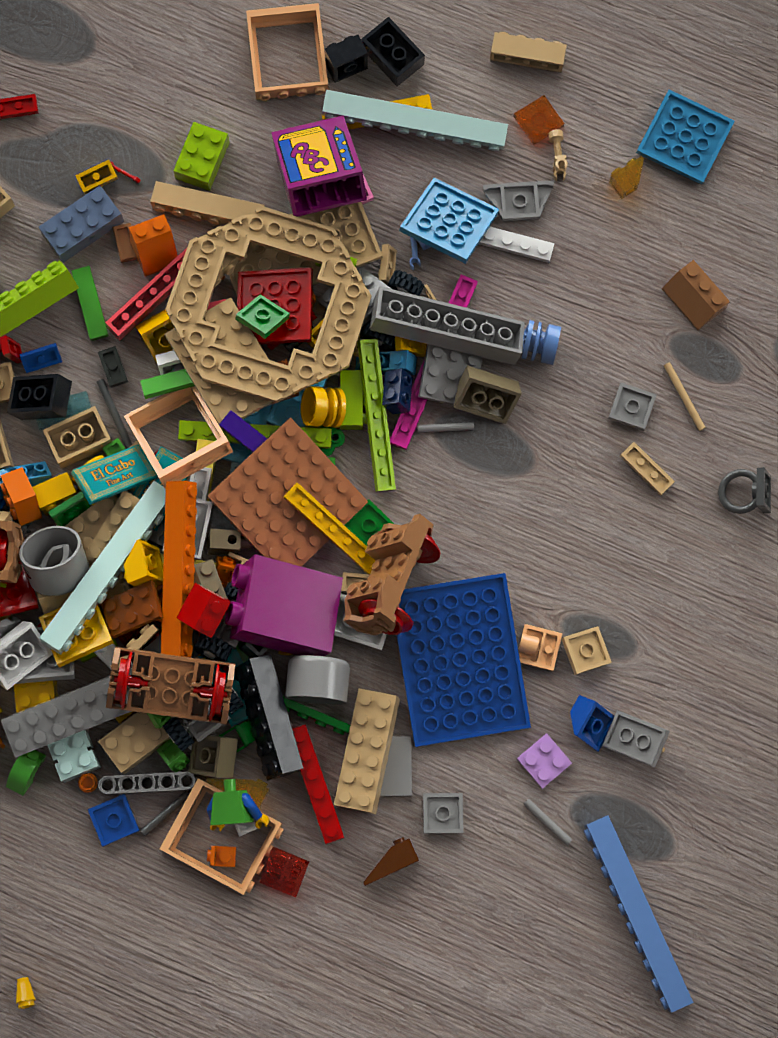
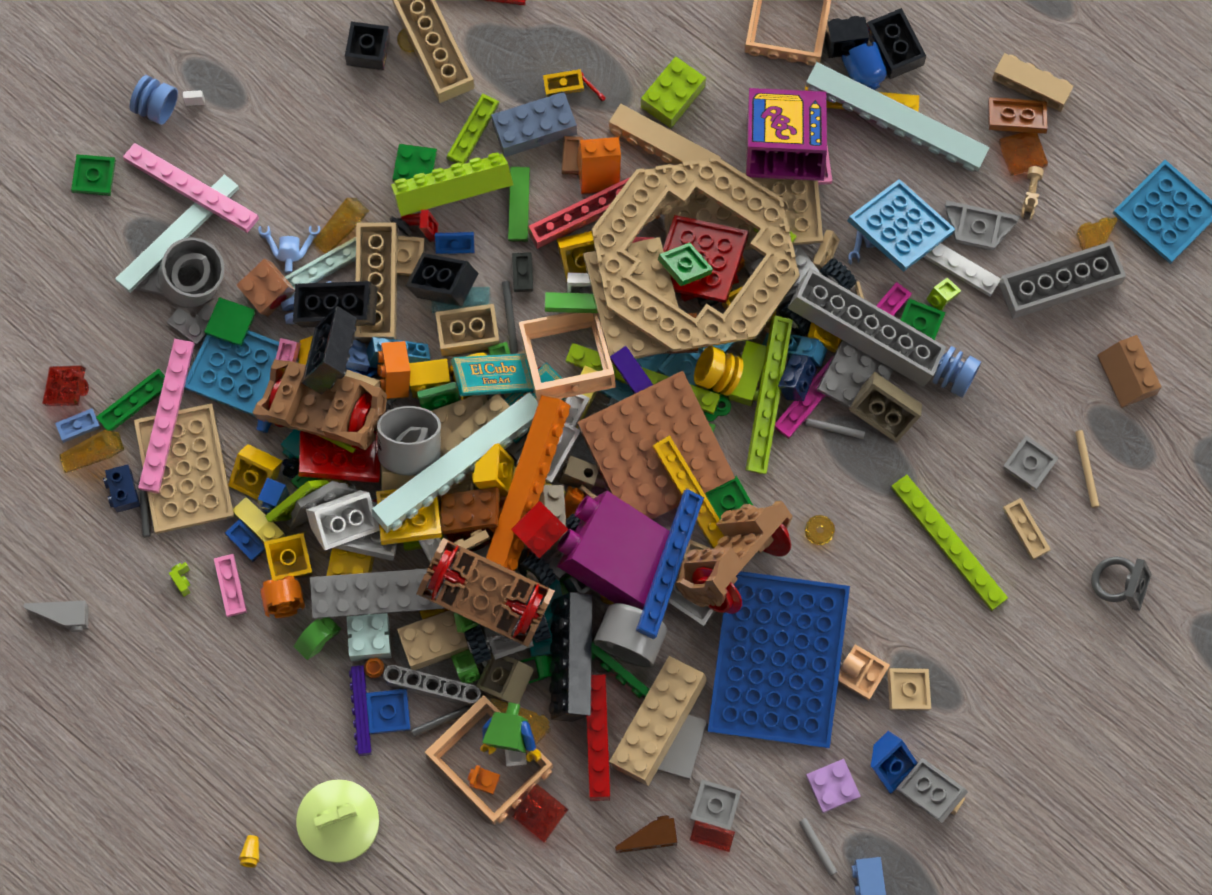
camera: 20 degrees right, 5 degrees down
none -> yellowish green bracket [296,780,379,863]
none -> dark purple piece [349,665,372,756]
none -> lime tile [446,93,499,164]
none -> blue tile [636,489,704,639]
none -> clear red tile [690,820,735,852]
none -> clear yellow piece [805,515,835,545]
none -> blue cylinder [841,42,887,90]
none -> lime plate [891,475,1008,611]
none -> green plate [900,299,946,340]
none -> lime bracket [926,278,961,310]
none -> dark orange plate [988,97,1048,134]
none -> light grey brick [999,241,1126,319]

